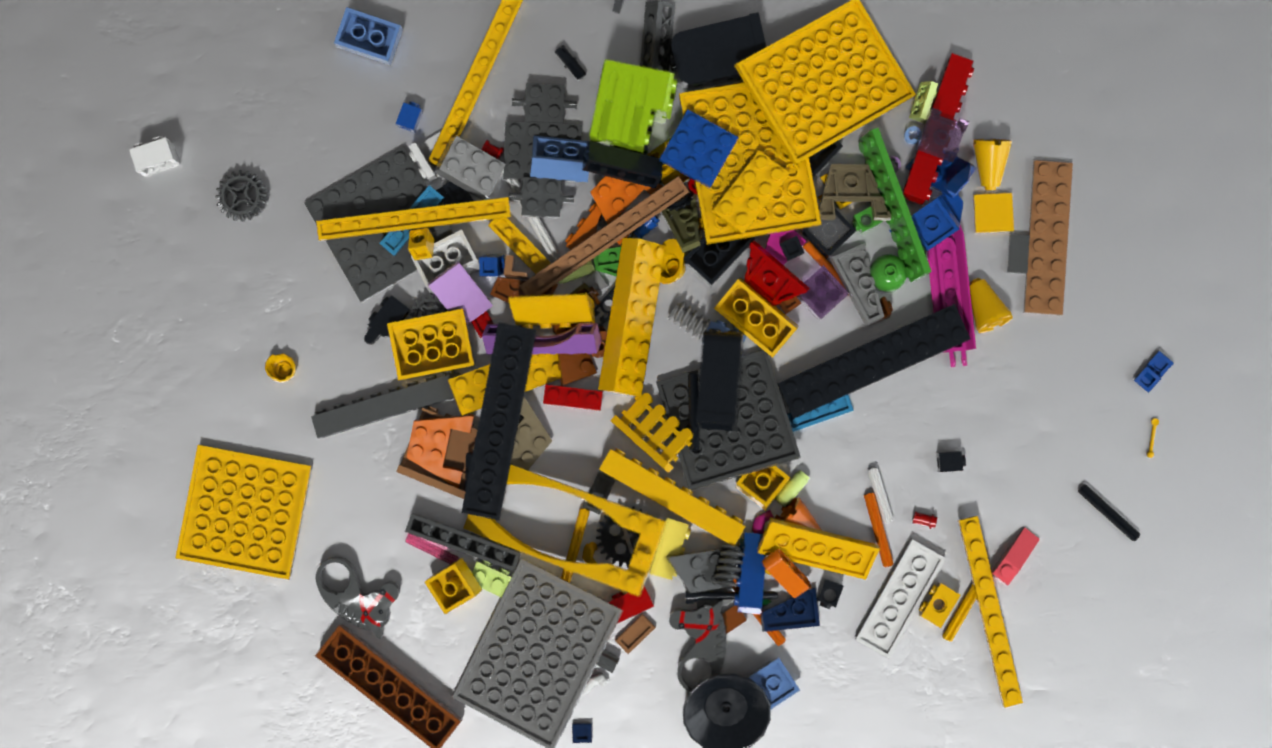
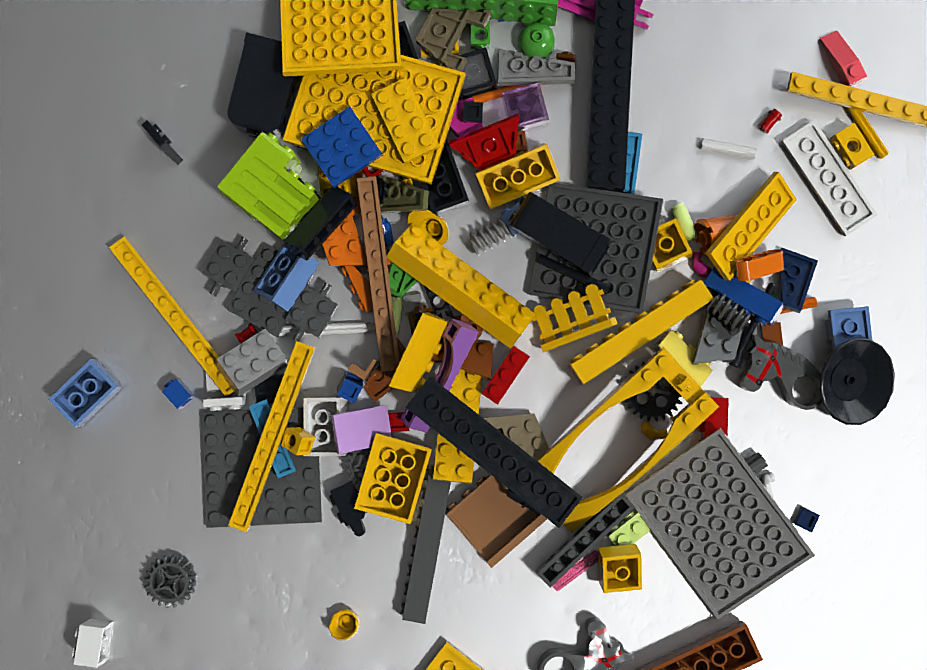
camera: 65 degrees left, 0 degrees up
orange wing [406,414,475,488] -> none
yellow plate [488,218,551,274] -> none
black axle [555,45,586,80] -> none
yellow axle [561,508,590,583] -> none
dark grey tile [582,472,616,515] -> none
medium nougat tile [615,613,656,654] -> none
dark grey fence [640,0,675,72] -> none
black brick [817,578,844,609] -> none
orange axle [864,492,894,567] -> none
black brick [936,451,966,472] -> none

